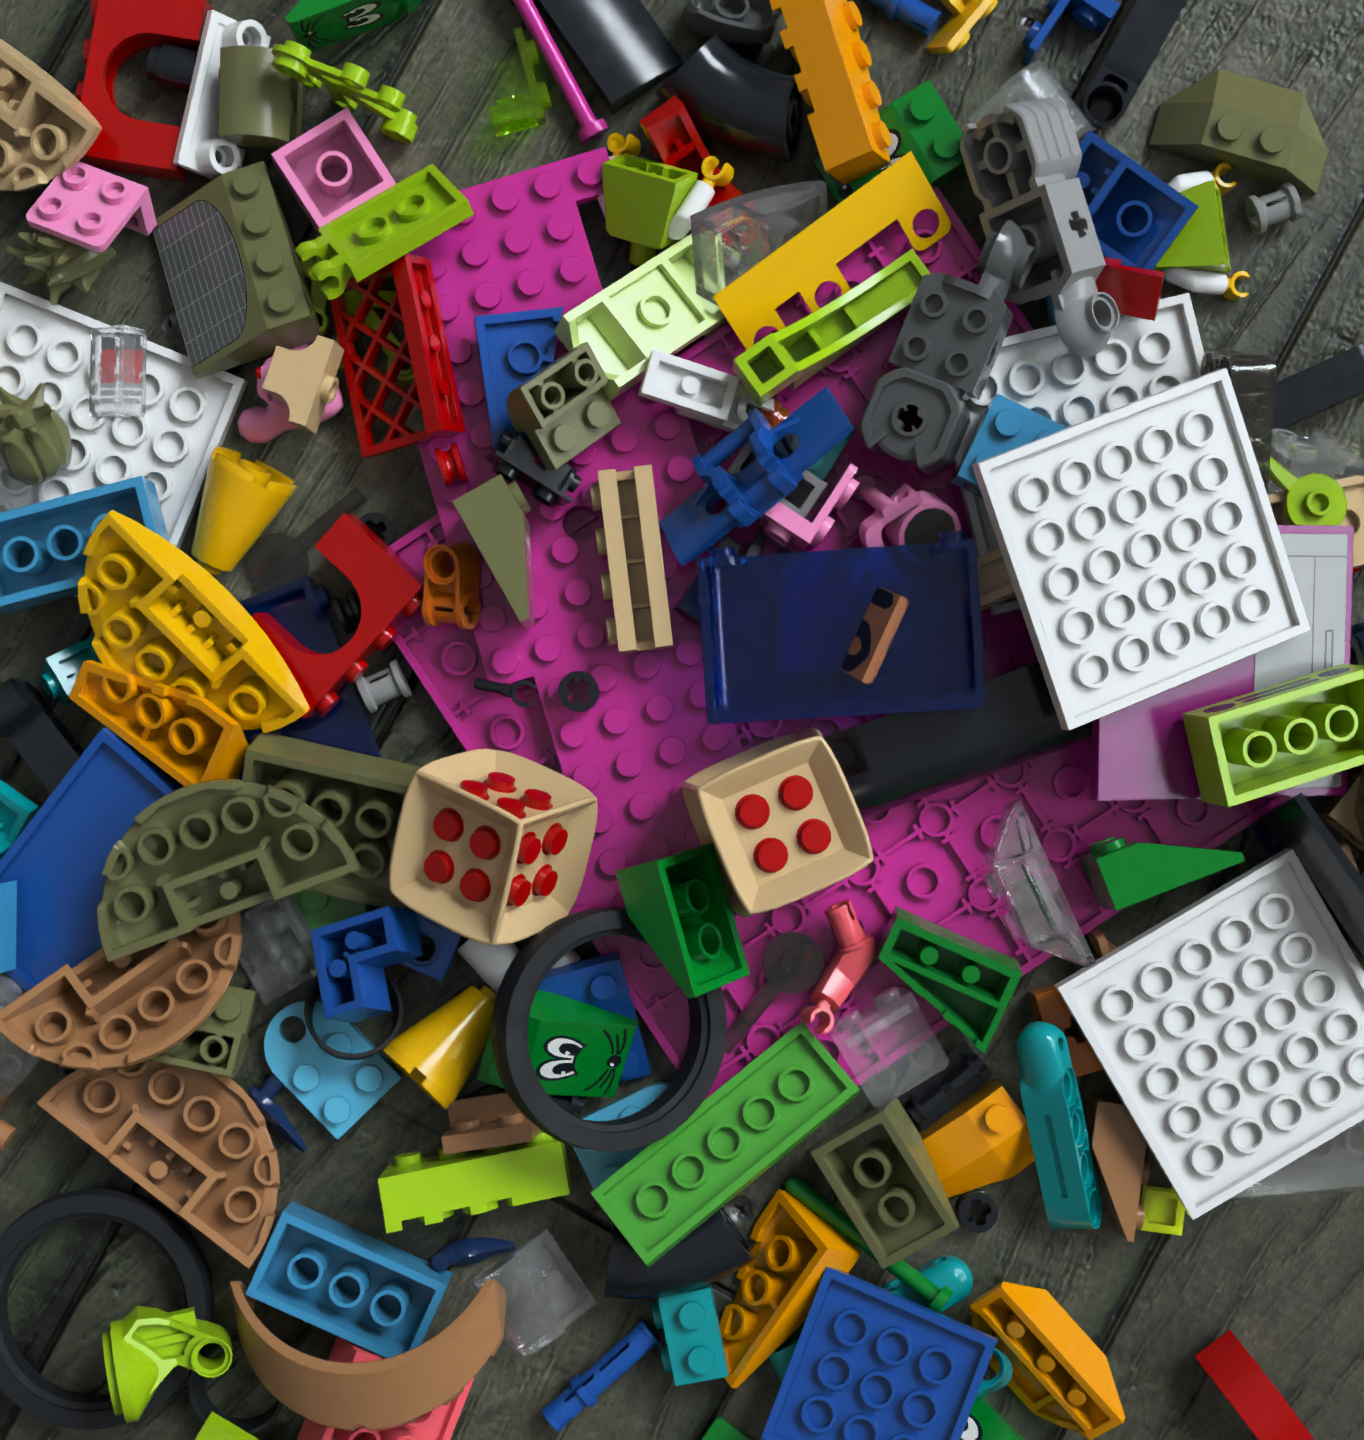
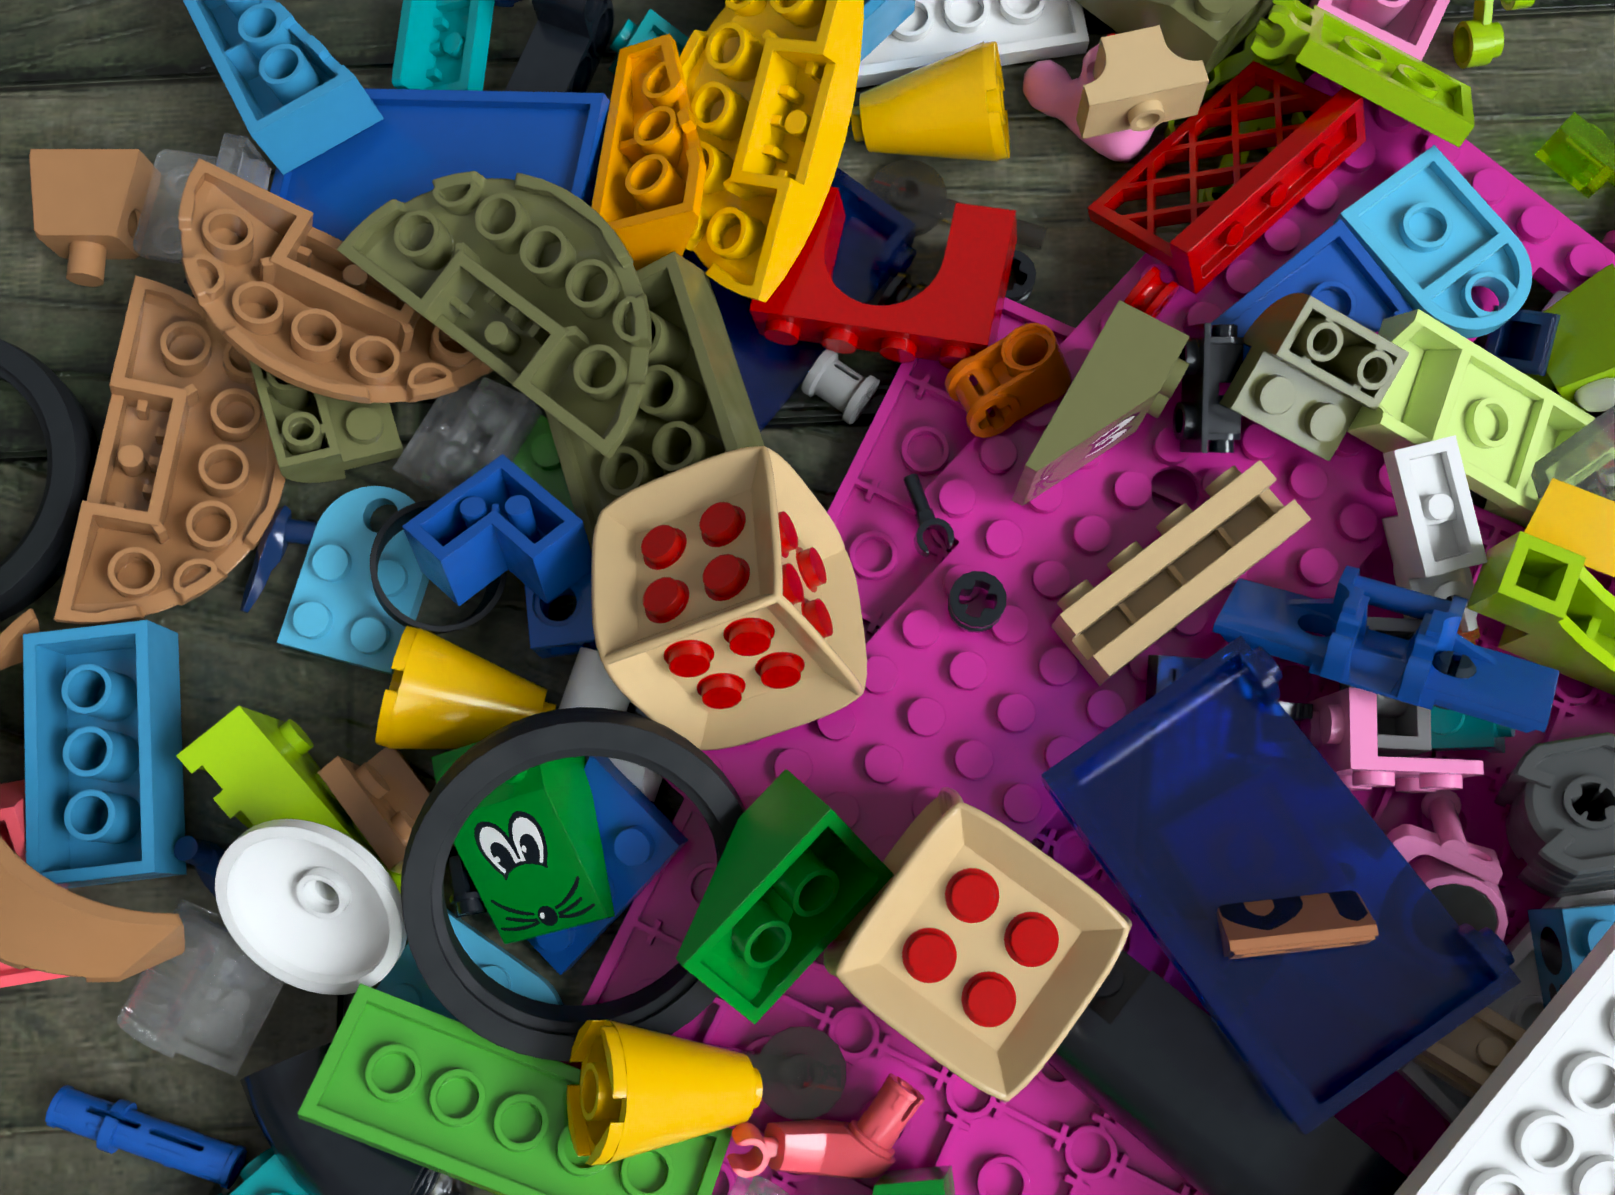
camera: 70 degrees right, 10 degrees down
none -> white dish [215,819,407,995]
none -> yellow cone [566,1019,763,1165]
none -> medium azure plate [1333,145,1532,338]
none -> dark blue slope [1485,305,1561,376]

